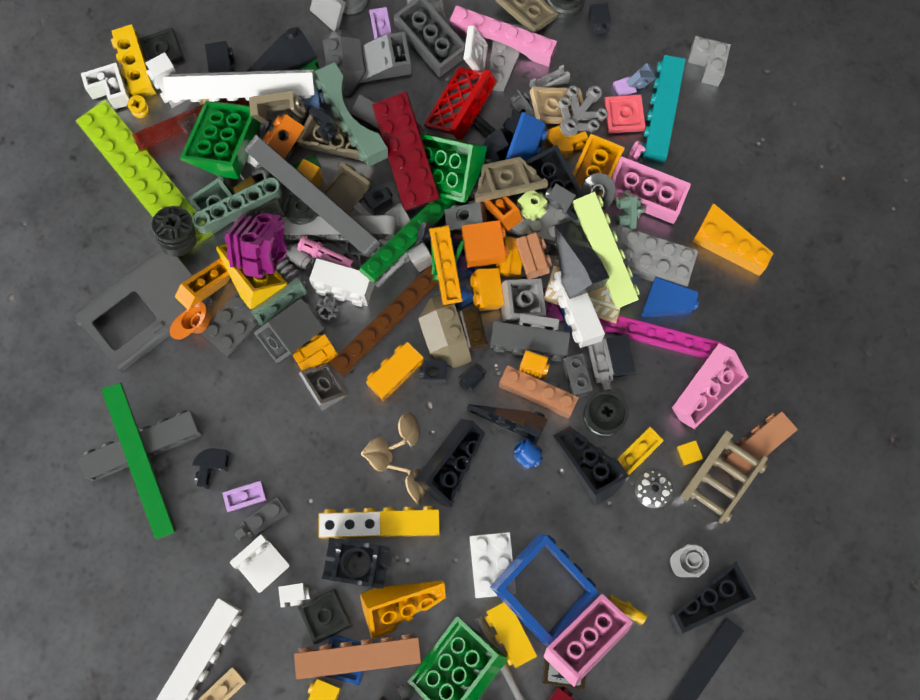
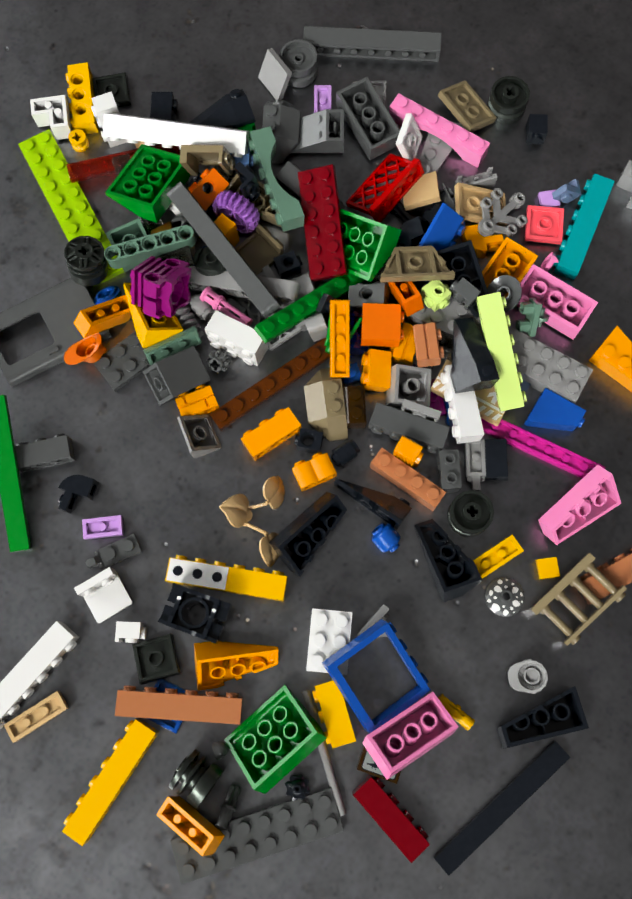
camera: 15 degrees right, 0 degrees up
none -> blue gear [94,286,122,305]
none -> medium lavender gear [212,190,260,234]
none -> light orange brick [292,452,337,492]
none -> light grey slope [357,604,390,637]
none -> tan tile [403,171,441,211]

